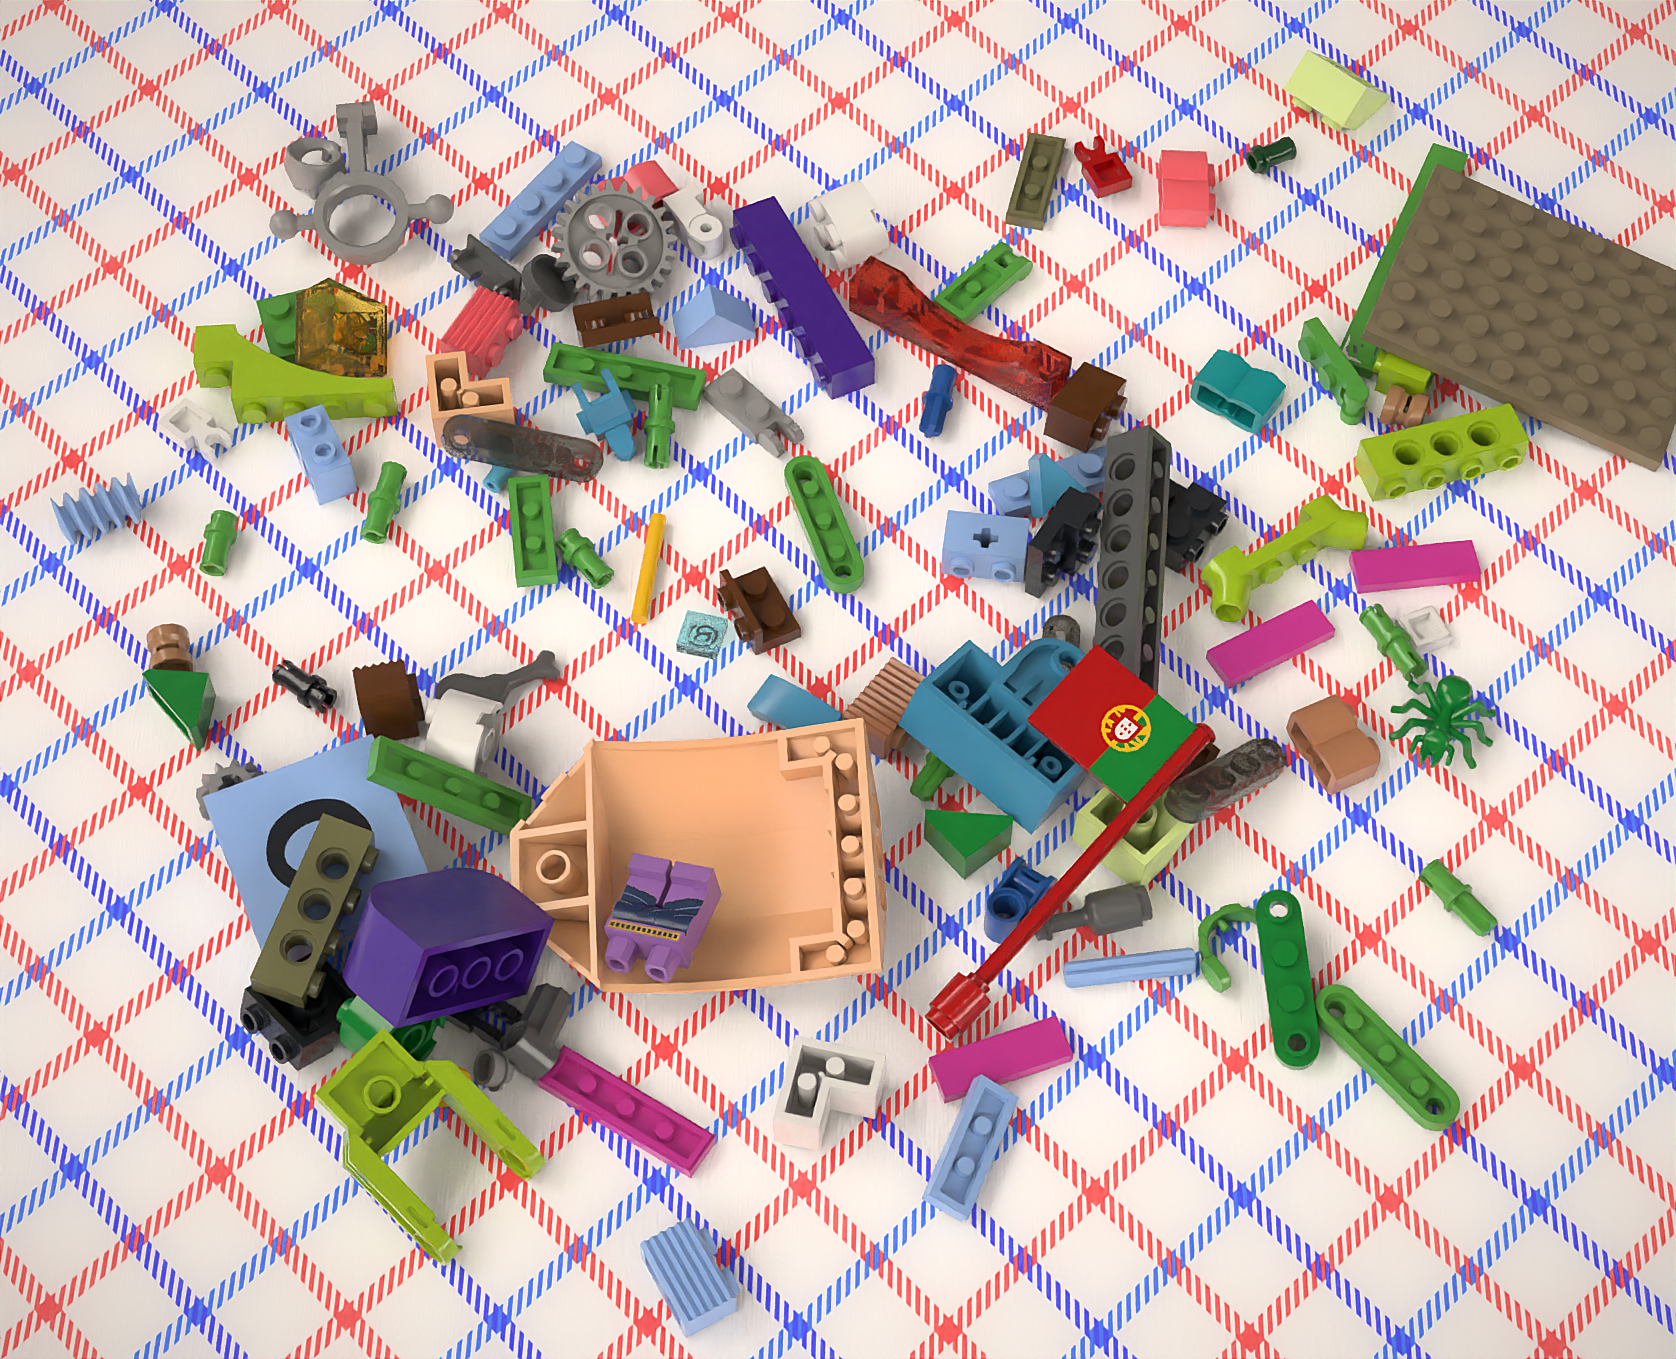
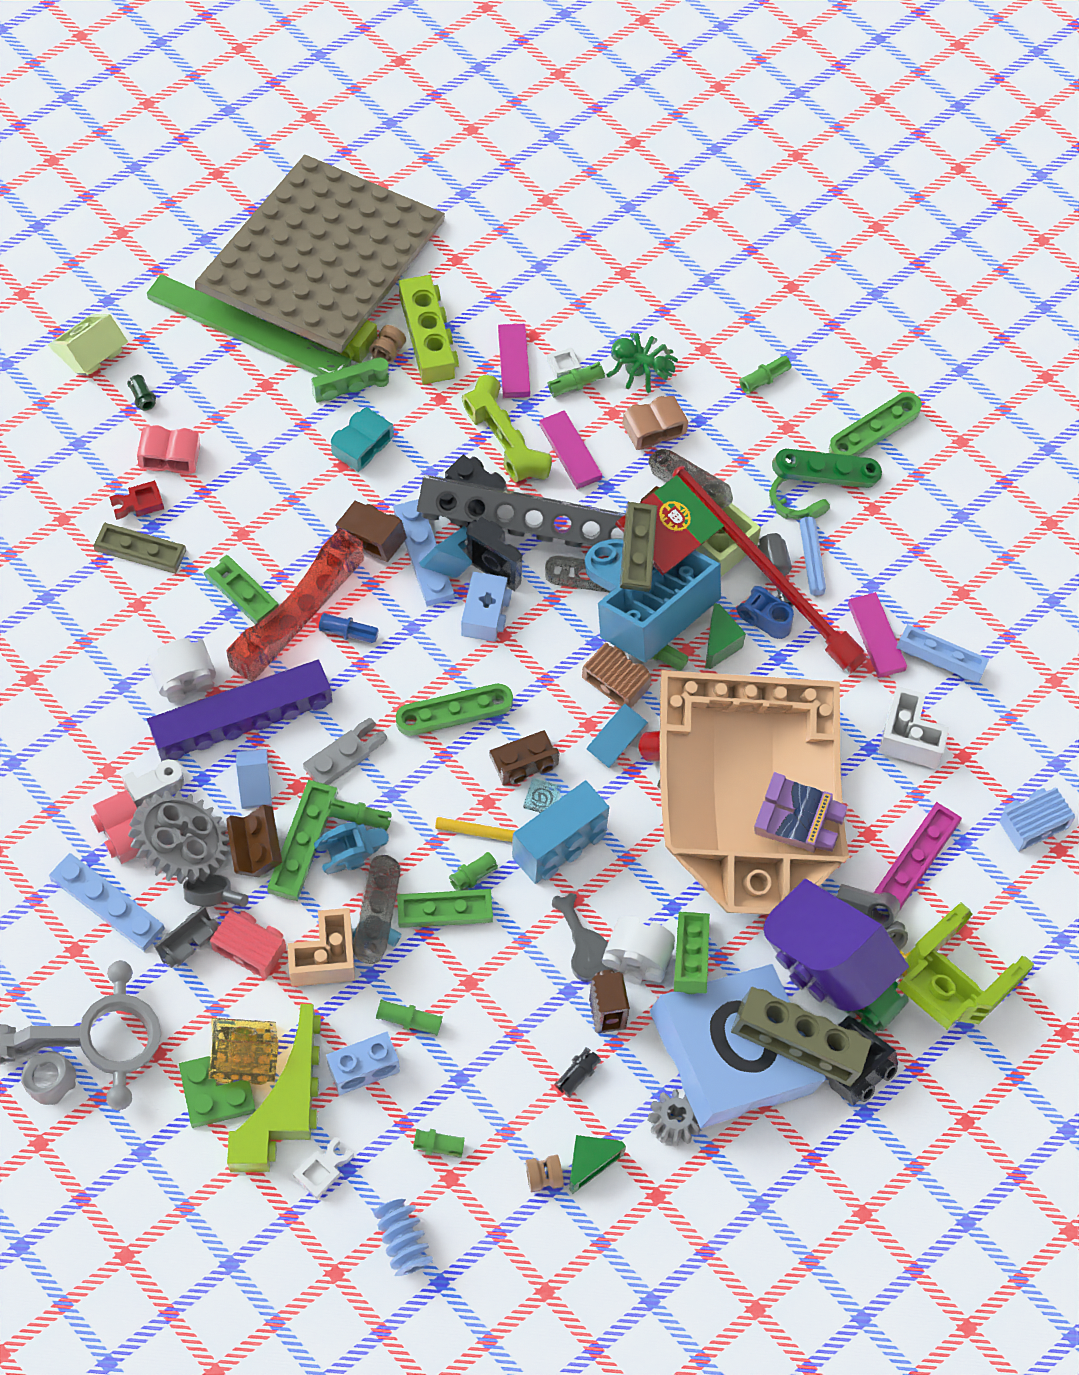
camera: 90 degrees left, 5 degrees up
none -> dark azure brick [512,780,610,884]
none -> olive tile [619,501,657,592]

